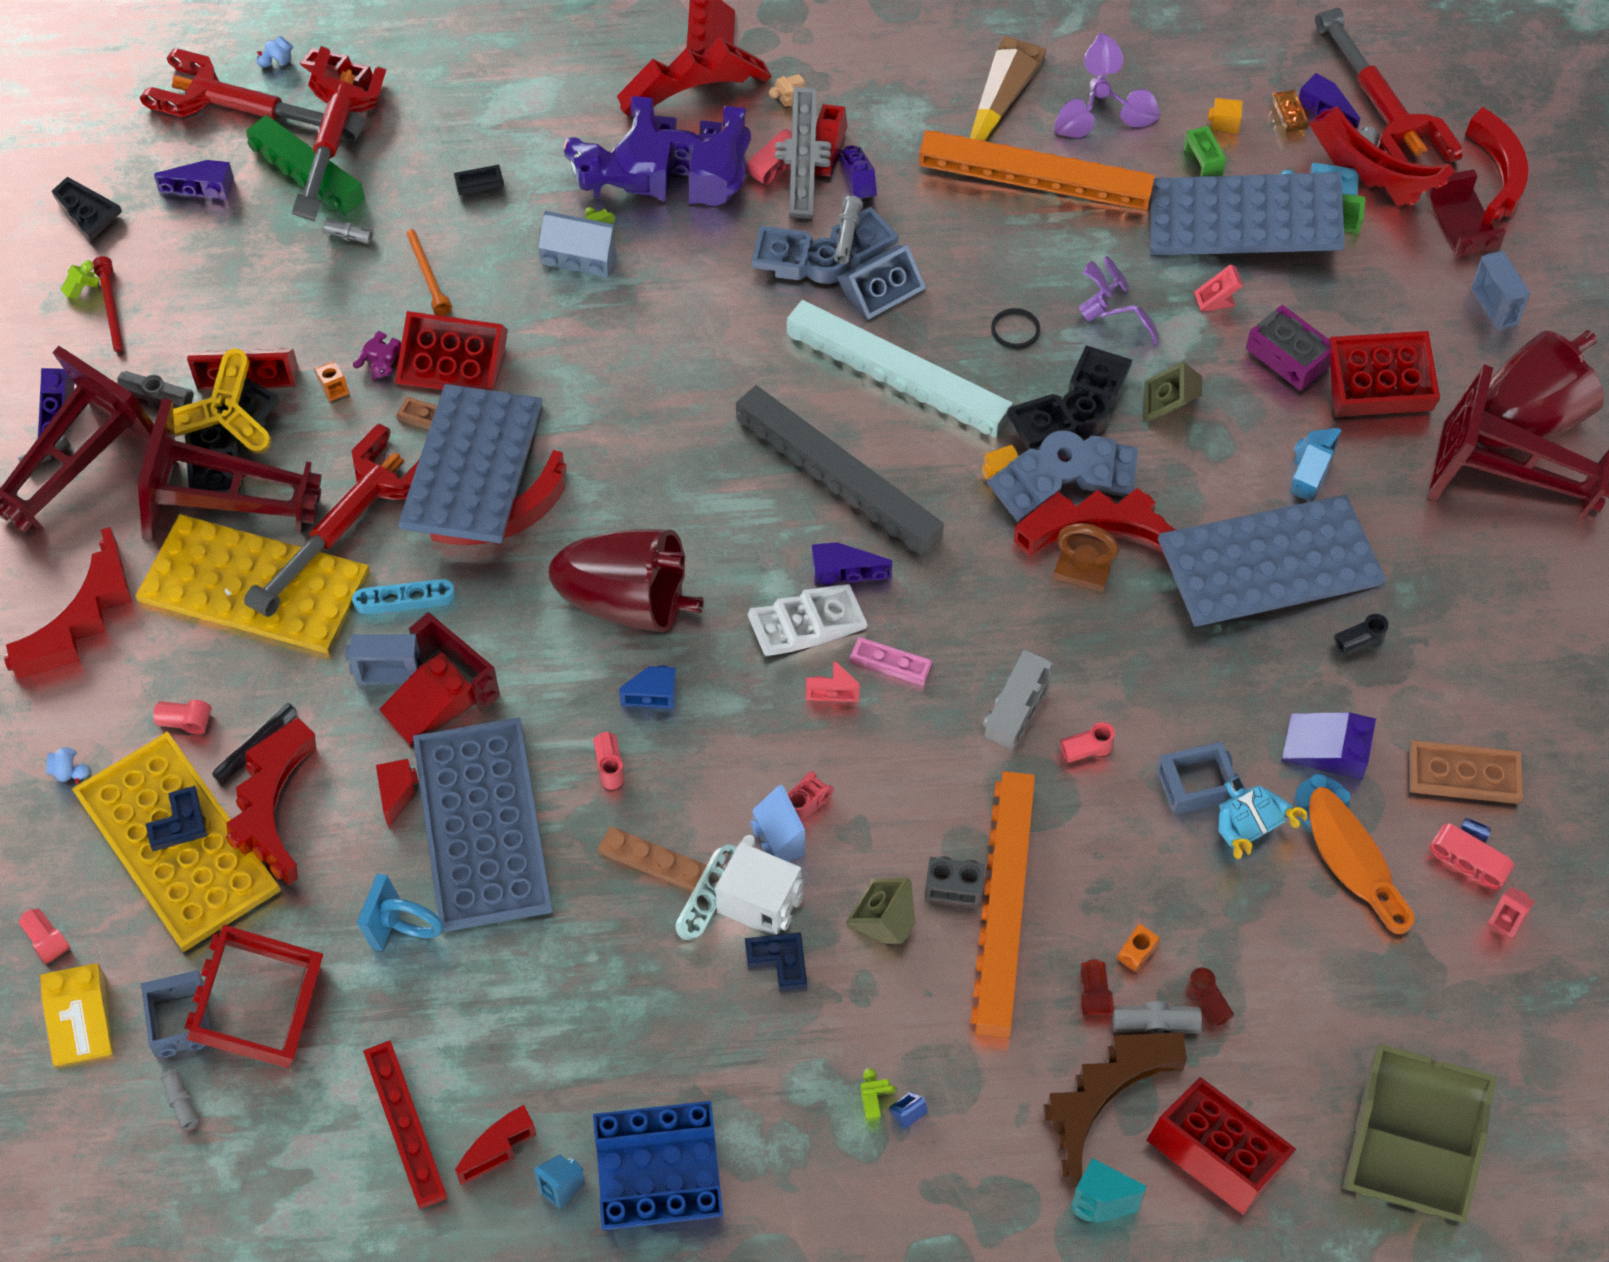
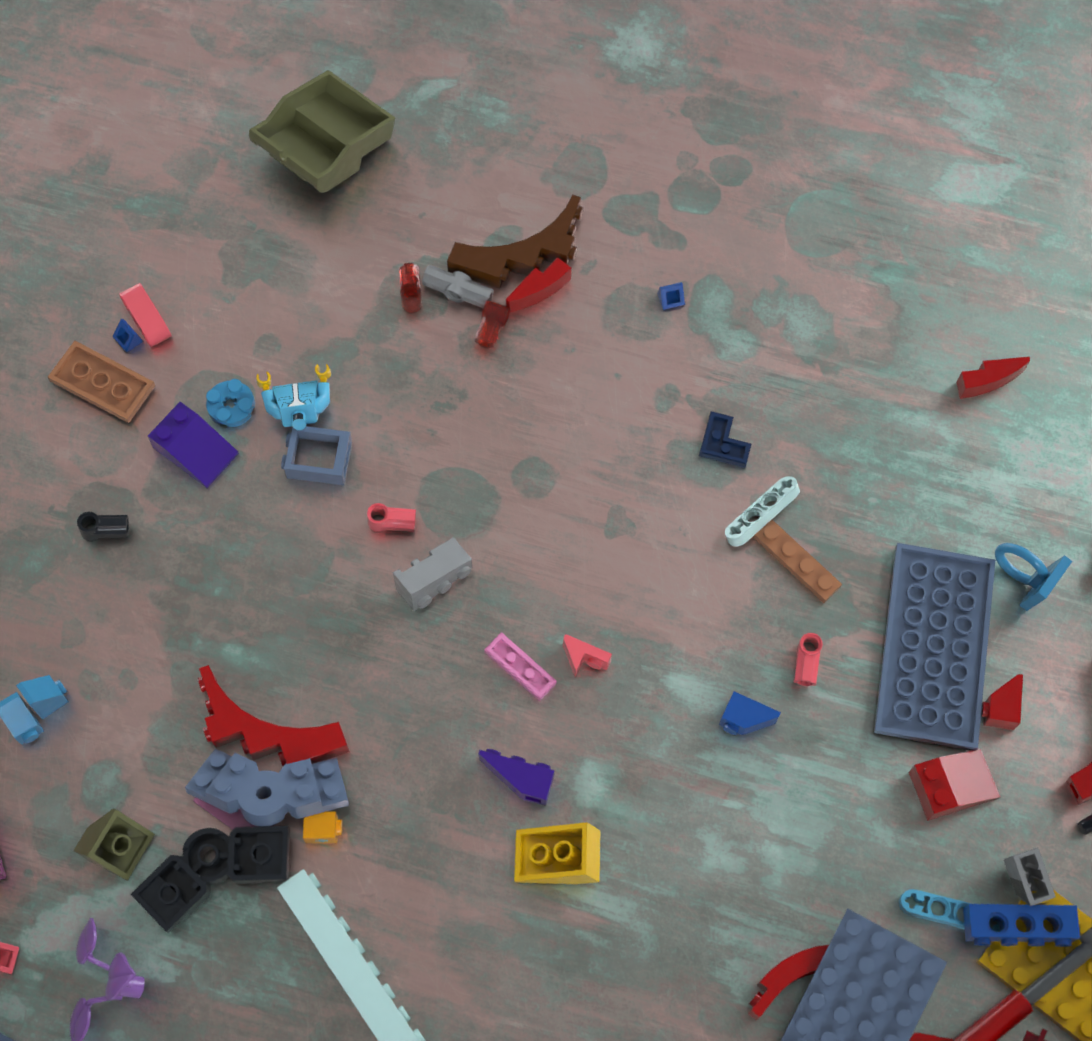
camera: 160 degrees left, 10 degrees up
sand blue window [345,634,422,685] -> none
red plate [363,1040,448,1210] -> none
dark red panel [409,612,500,711] -> none
dark azure slope [533,1154,585,1209] -> none
dark red windscreen [548,529,704,632] -> none
blue slope [593,1101,723,1231] -> none
white container [715,835,804,935] -> none
dark grey brick [736,385,944,556] -> none
white slope [747,584,868,656] -> none
light blue slope [750,784,805,862] -> none
coral piece [788,771,834,823] -> none
olive slope [845,878,915,944] -> none
lime piece [859,1068,897,1122] -> none
dark grey brick [925,856,985,906] -> none
orange brick [970,771,1035,1039] -> none
black piece [991,308,1040,348] -> none
dark orange tile [1053,523,1119,592] -> none
teal slope [1071,1158,1147,1223] -> none
orange leg [1117,923,1160,973] -> none
red slope [1146,1077,1296,1215] -> none
sand blue plate [1158,494,1386,627] -> none
orange plant [1309,787,1415,934] -> none
coral slope [1488,887,1536,938] -> none
none -> red slope [506,257,572,313]
none -> yellow slope [514,822,600,884]
none -> blue brick [963,904,1080,947]
none -> light grey torso [1004,848,1056,906]

